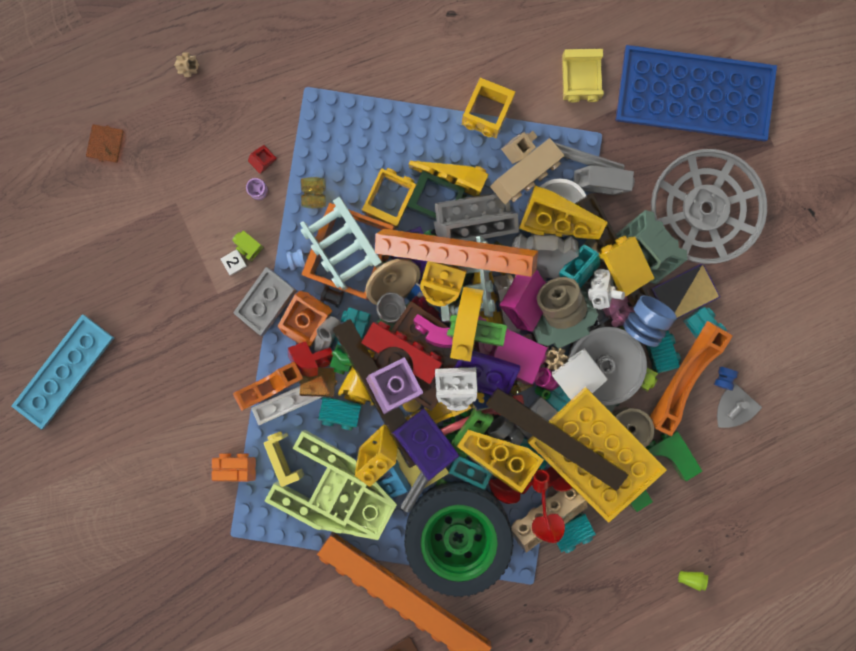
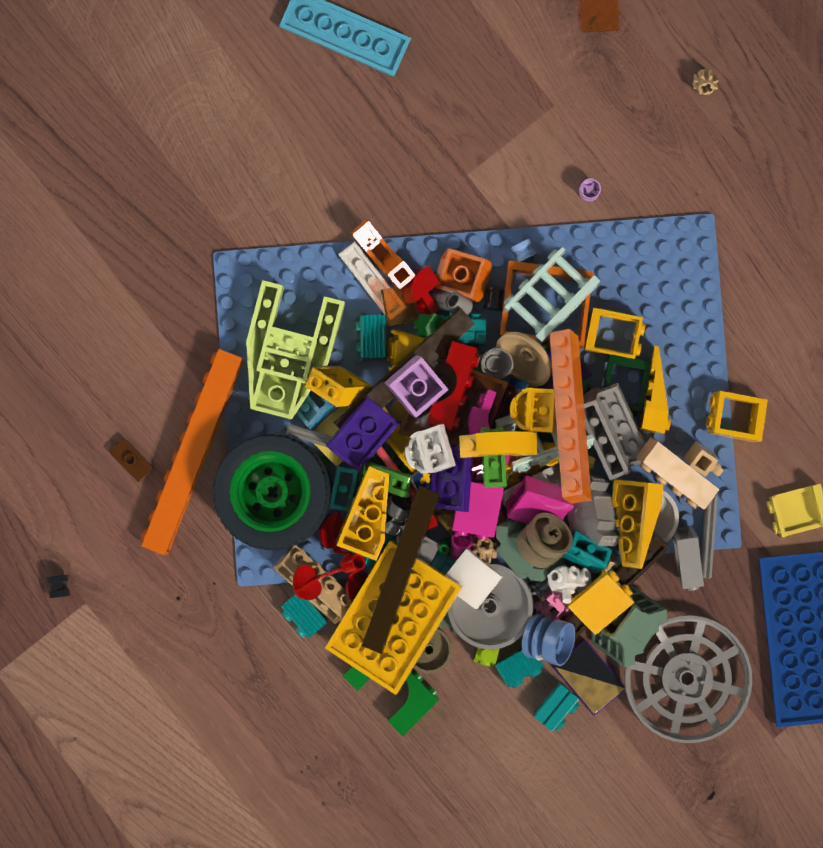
camera: 75 degrees right, 0 degrees up
orange brick [212,453,256,482] -> none
white tile [221,250,247,276] -> none
lime brick [232,230,264,261] -> none
light grey plate [233,267,297,336] -> none
red slope [248,145,277,174] -> none
light yellow panel [263,431,304,487] -> none
clear yellow wheel [301,177,326,208] -> none
orange arch [650,321,733,436] -> none
lime cone [678,571,708,591] -> none
blue wheel [714,367,739,391] -> none
light grey shield [717,382,762,428] -> none

